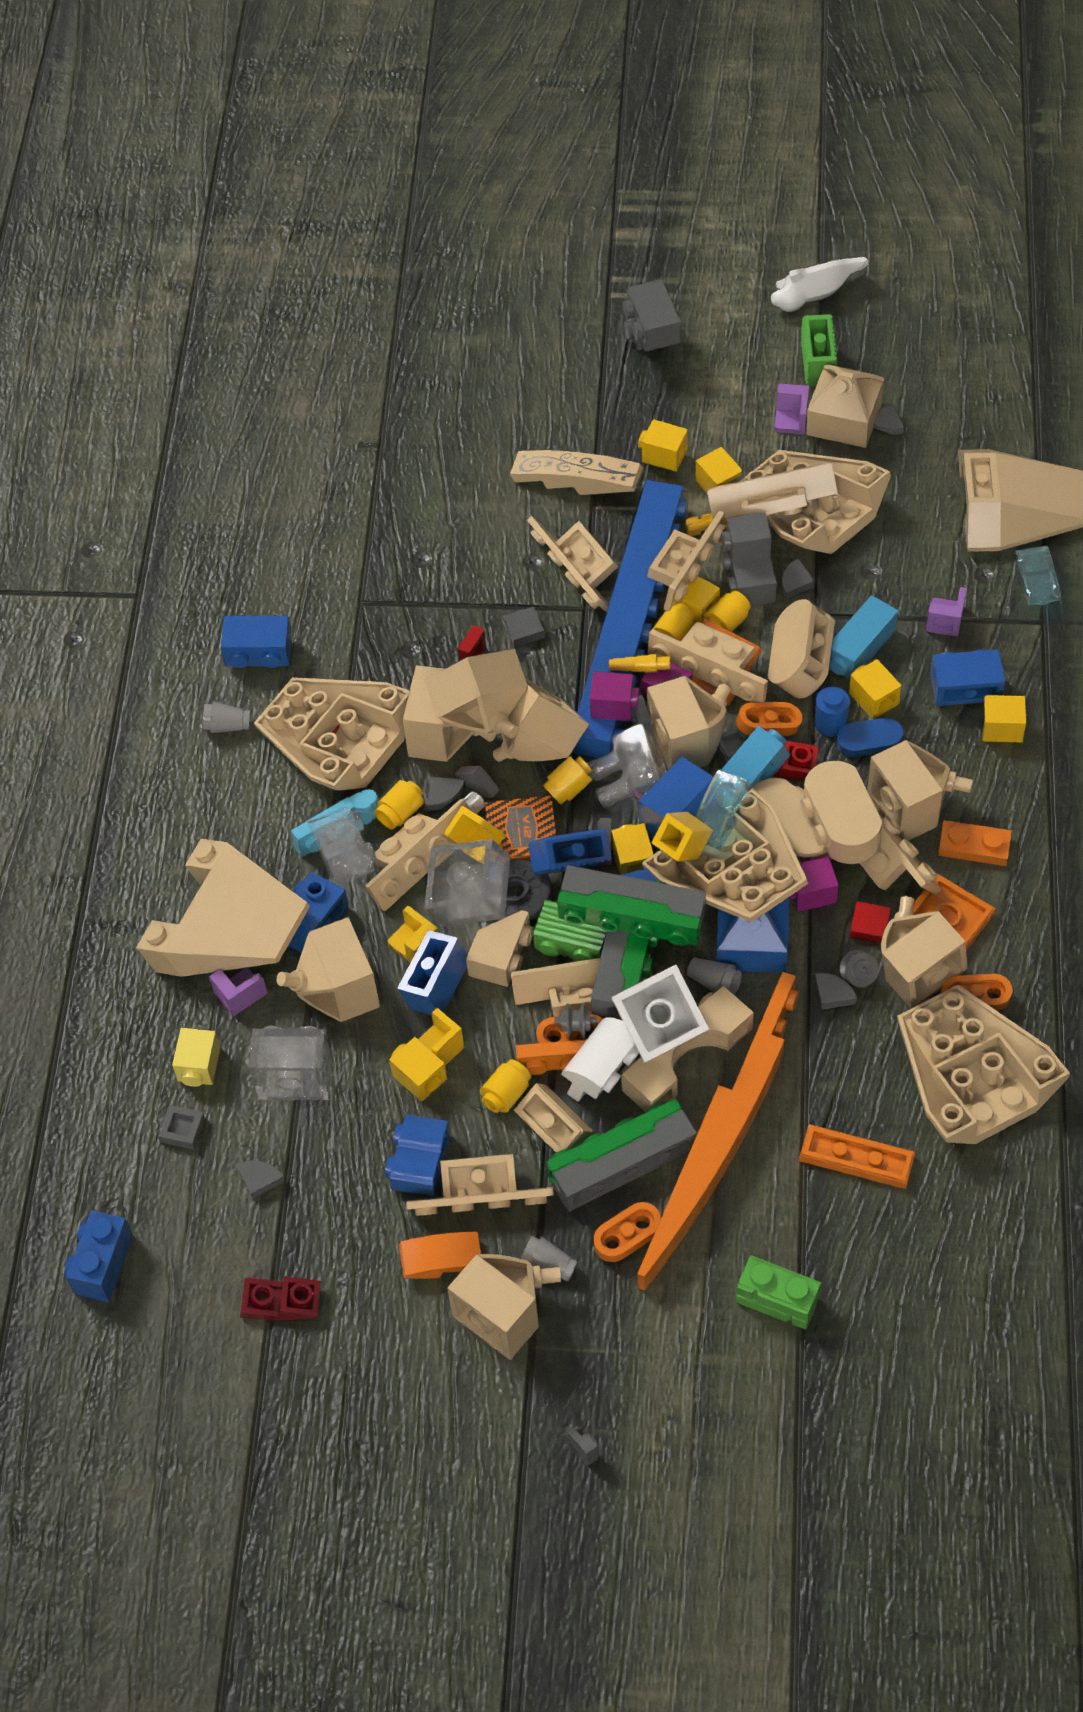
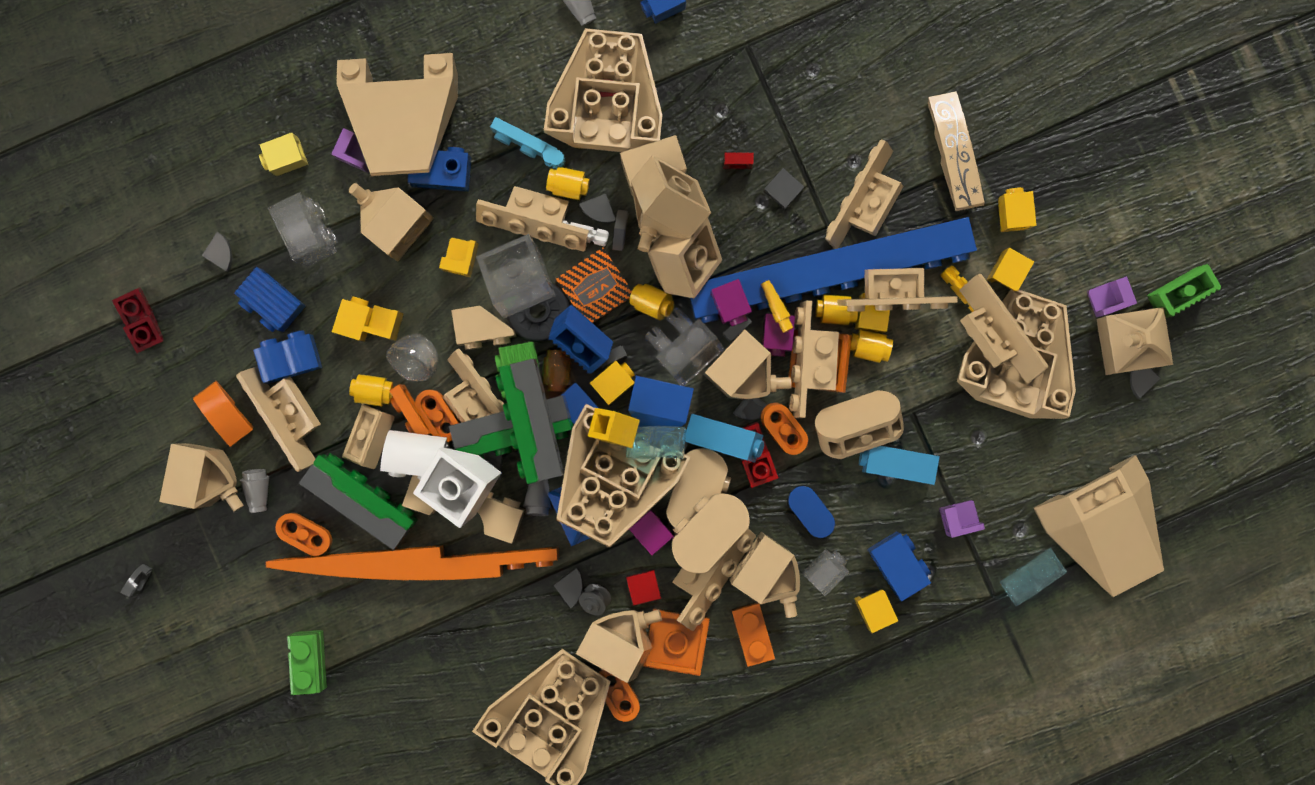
camera: 60 degrees right, 30 degrees up
blue brick [64,1210,133,1302] -> none
dark grey tile [158,1105,205,1150] -> none
clear brick [308,807,377,886] -> none
blue brick [398,930,468,1015] -> none
yellow panel [444,806,506,863] -> none
dark grey wheel [554,1003,597,1039] -> none
dark grey brick [623,279,680,352] -> none
dark grey brick [721,513,777,606] -> none
white animal [771,257,868,312] -> none
dark grey tile [782,558,814,599] -> none
orange tile [799,1124,915,1189] -> none
blue brick [814,687,850,737] -> none
yellow brick [849,659,902,720] -> none
none -> blue brick [234,267,306,332]
none -> clear hat [386,334,438,381]
none -> clear brick [802,549,849,596]

